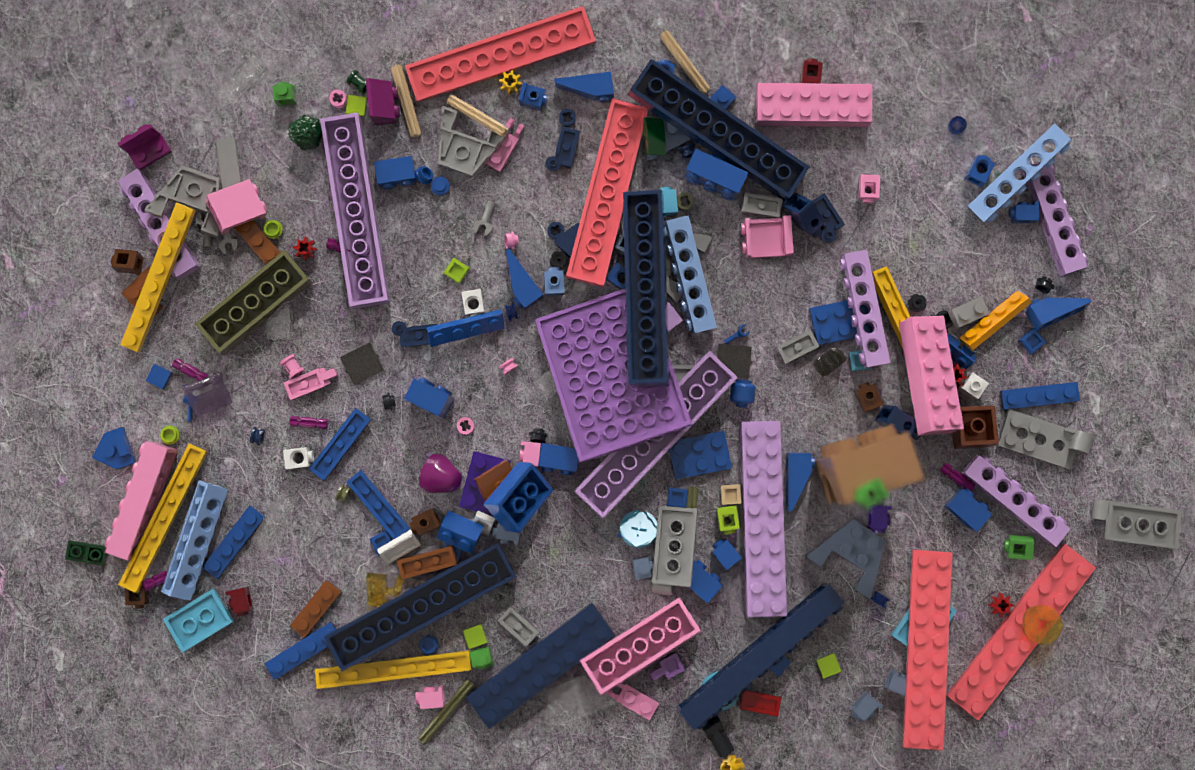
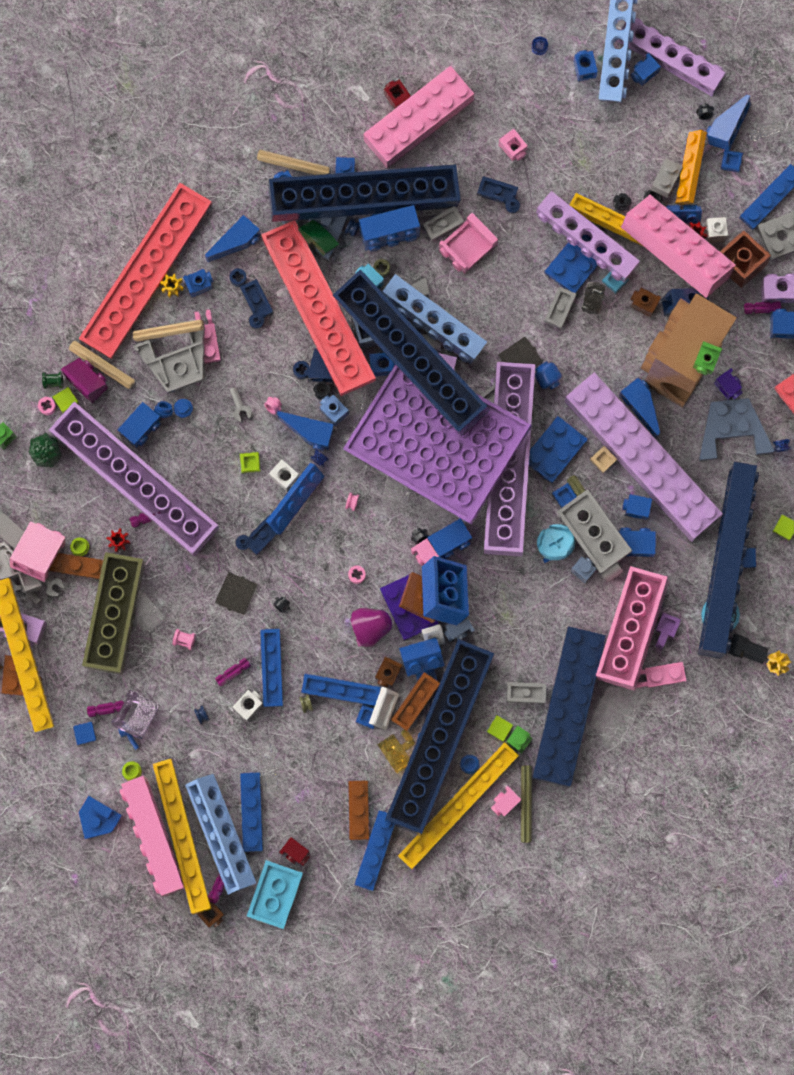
camera: 40 degrees left, 5 degrees down
dark green slope [65,540,106,566] -> none
bright pink hinge [283,368,339,401] -> none
blue brick [404,376,455,419] -> none
lime brick [716,506,740,534] -> none
blue hand [724,324,750,344] -> none
red plate [739,690,782,717] -> none
dark blue torso [782,193,825,238] -> none

